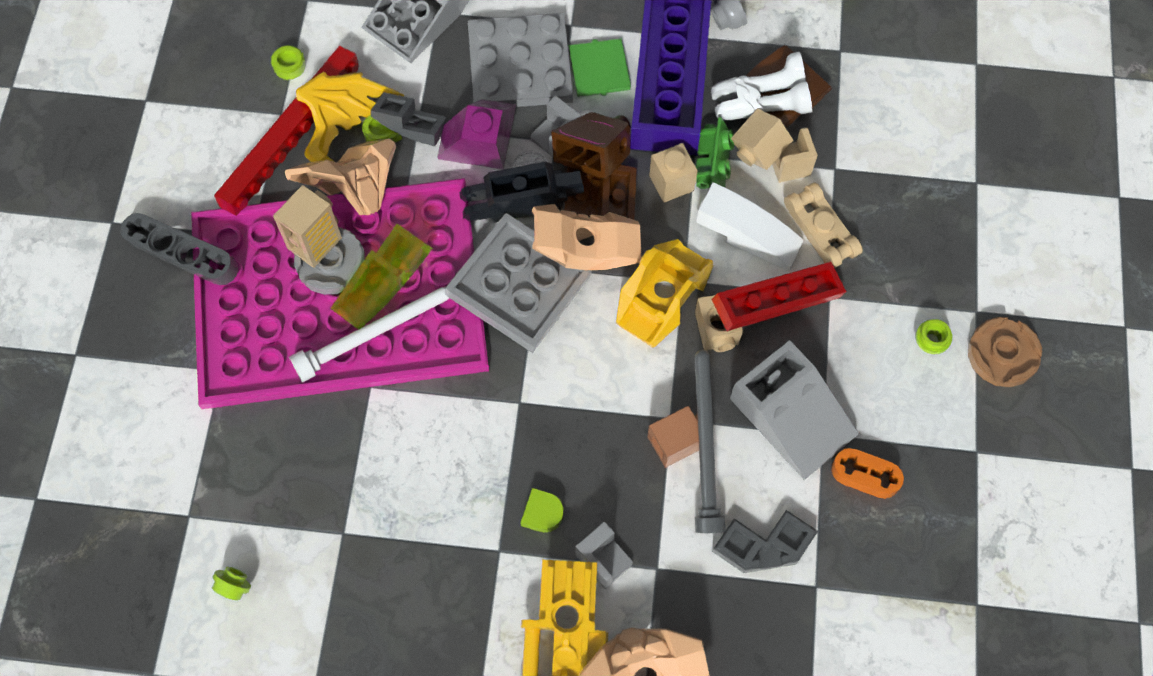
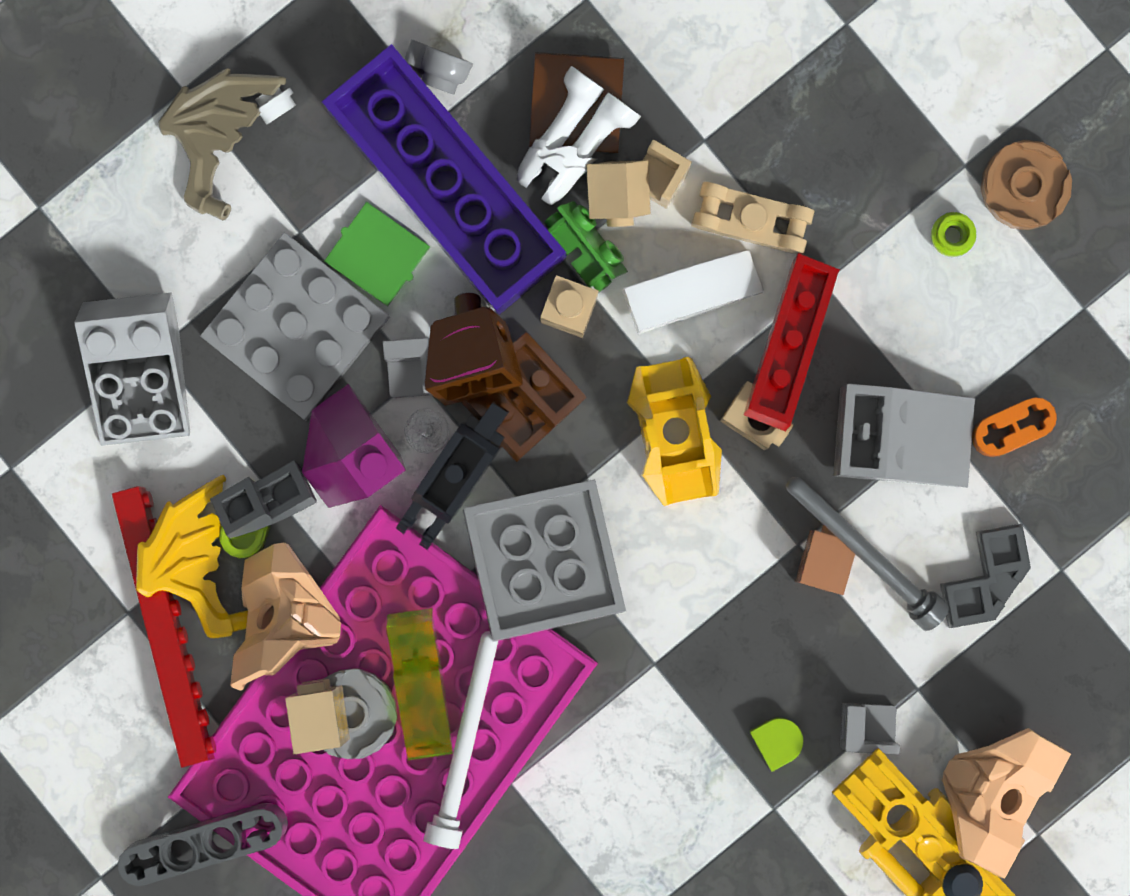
camera: 45 degrees left, 20 degrees up
lime tile [271,46,306,80] -> none
light nougat piece [532,204,641,271] -> none

